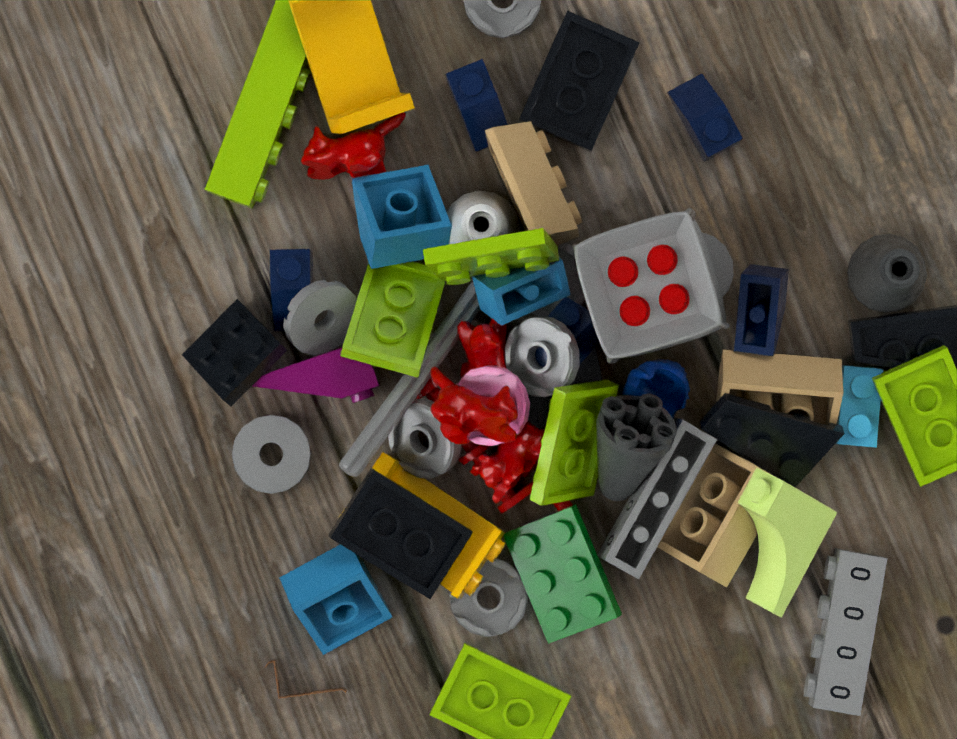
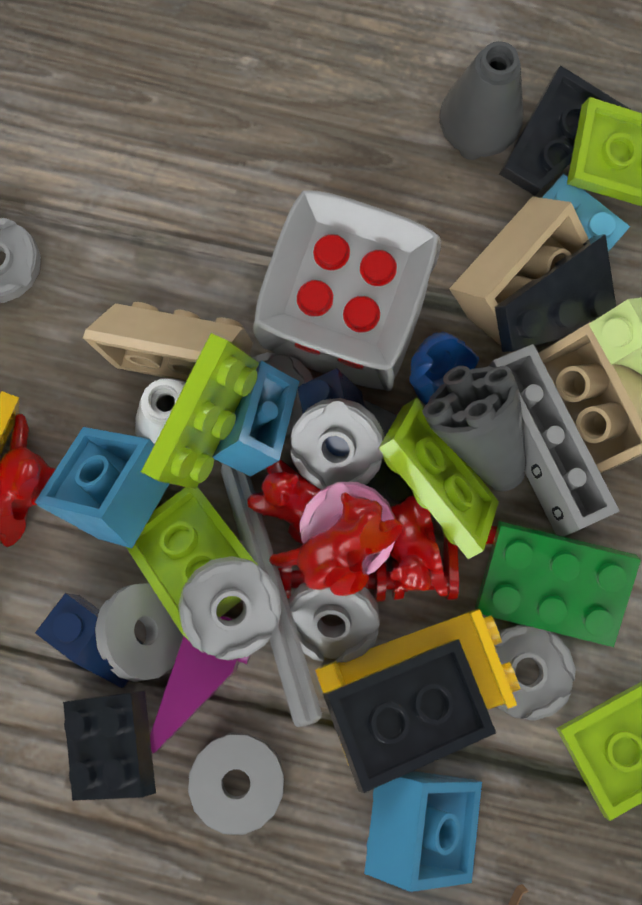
camera: 60 degrees left, 10 degrees down
dark blue slope [446,59,508,152] -> none
black plate [519,10,640,152] -> none
dark blue slope [667,74,743,162] -> none
dark blue slope [734,264,789,356] -> none
none -> light grey tile [178,556,282,660]

